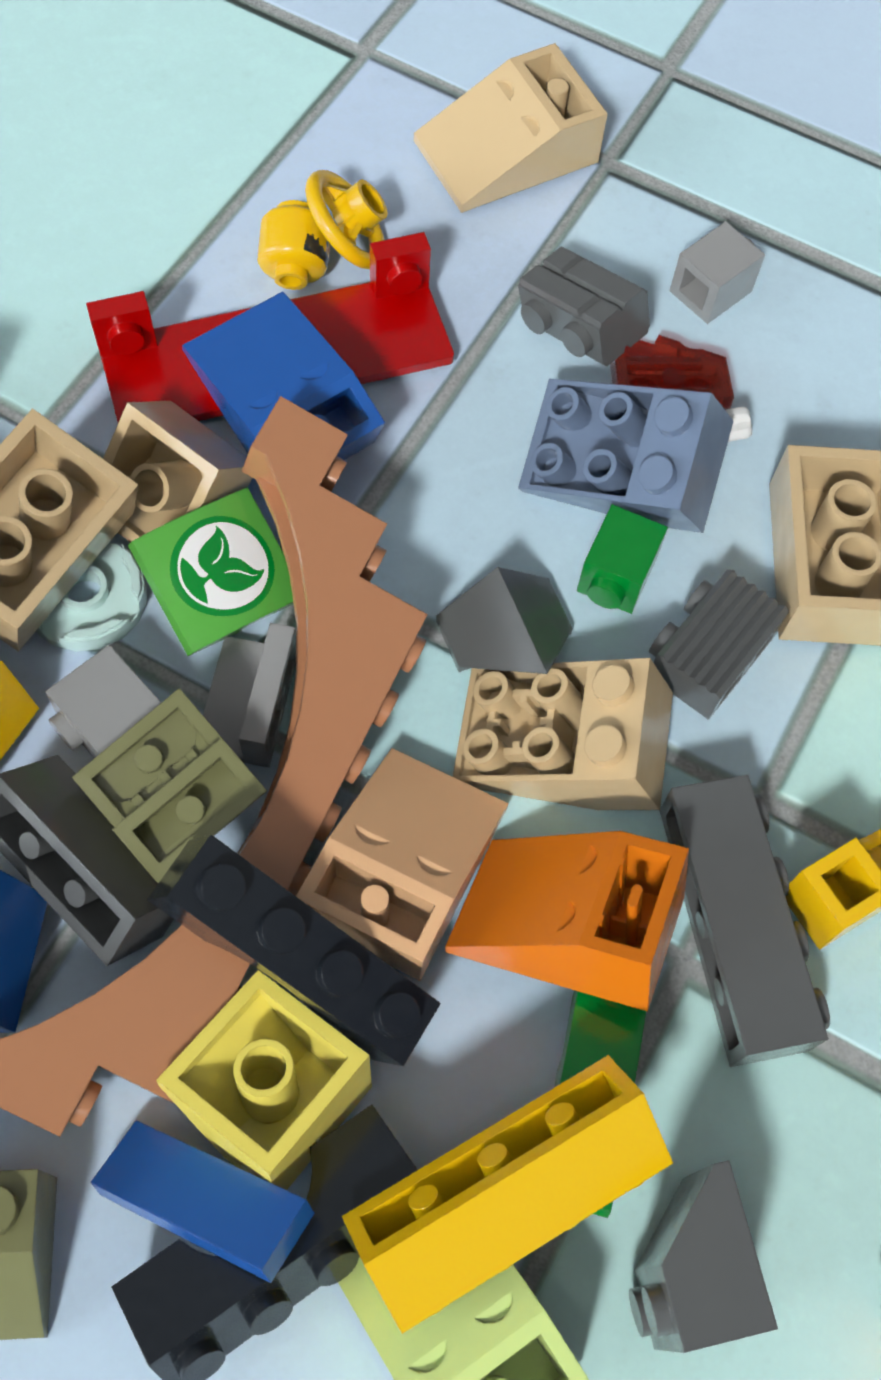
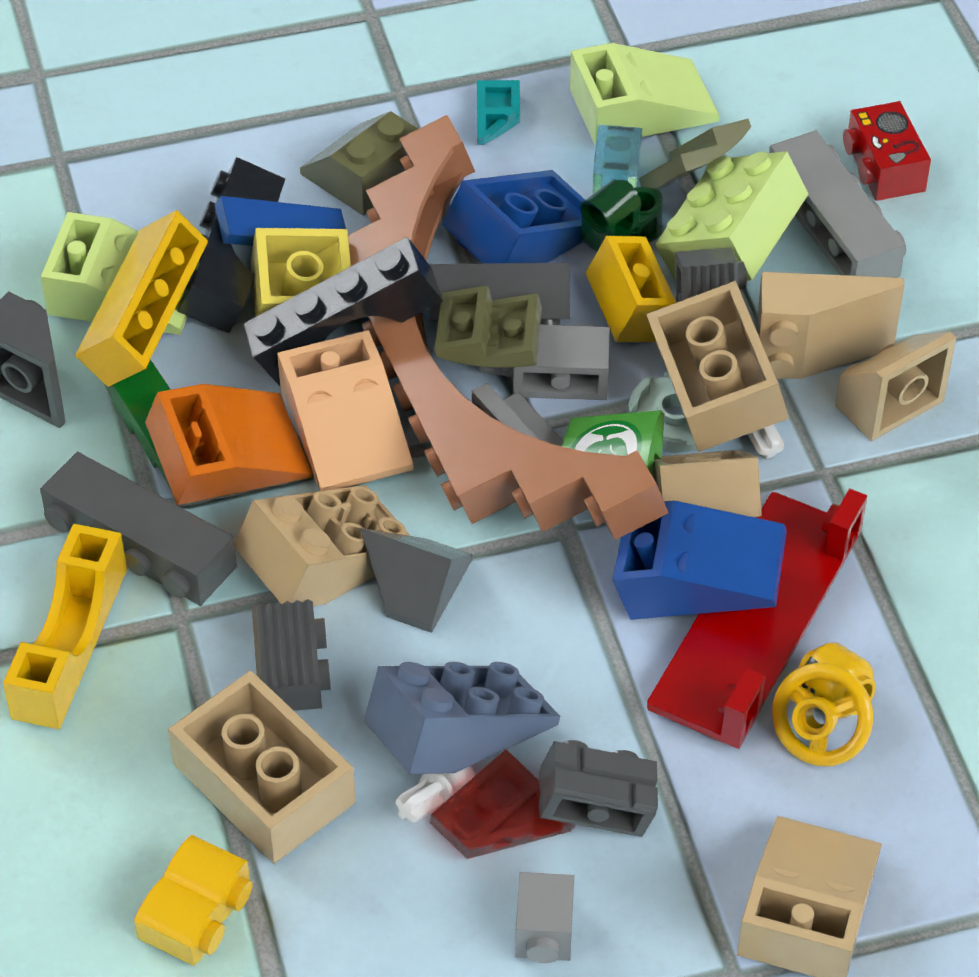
camera: 140 degrees right, 15 degrees down
green brick [576,504,668,614] -> none

